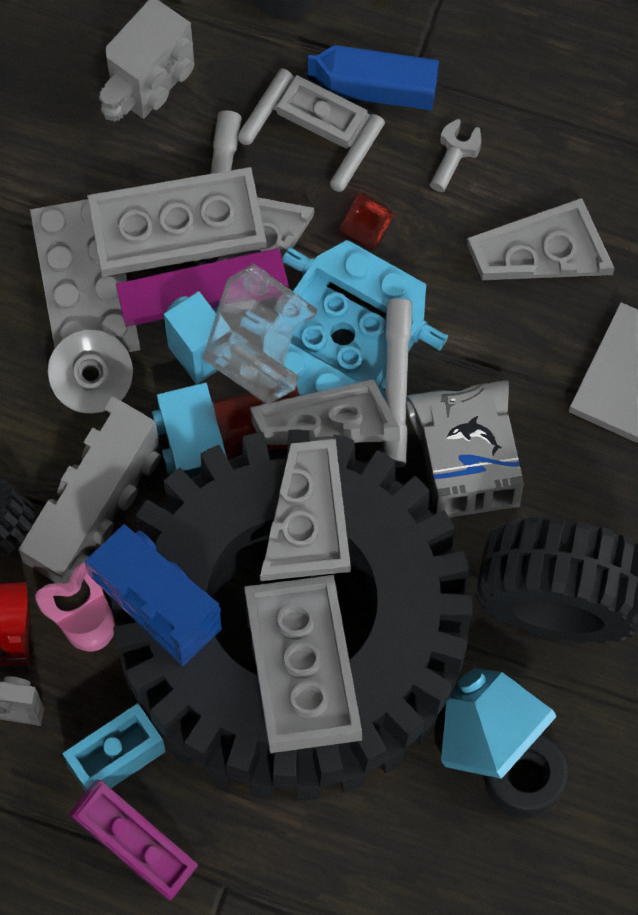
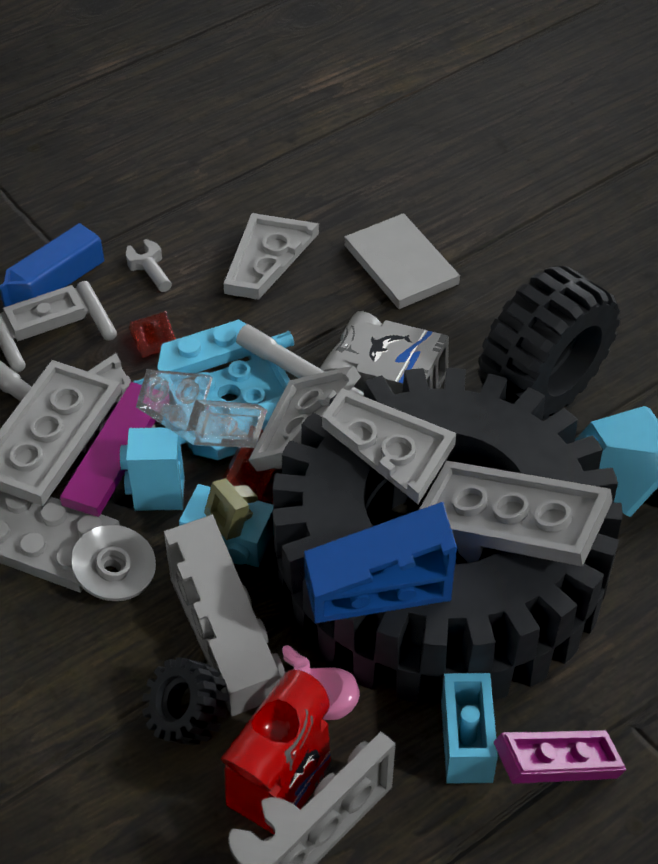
camera: 55 degrees left, 20 degrees down
none -> olive tile [204,478,258,540]

